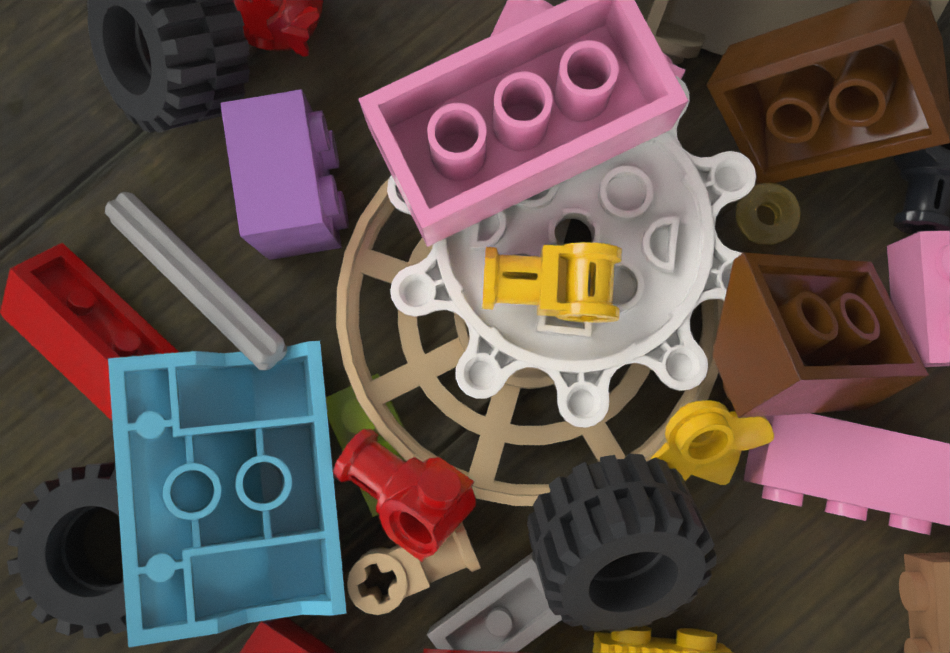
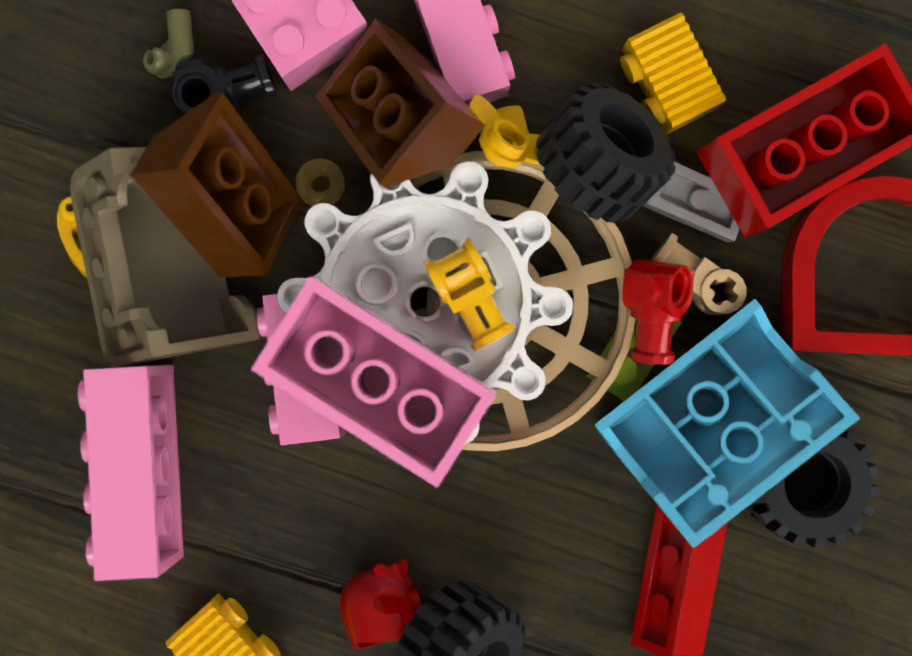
camera: 120 degrees left, 5 degrees up
light grey axle [105,192,287,371] -> none
medium lavender brick [220,89,349,260] -> none

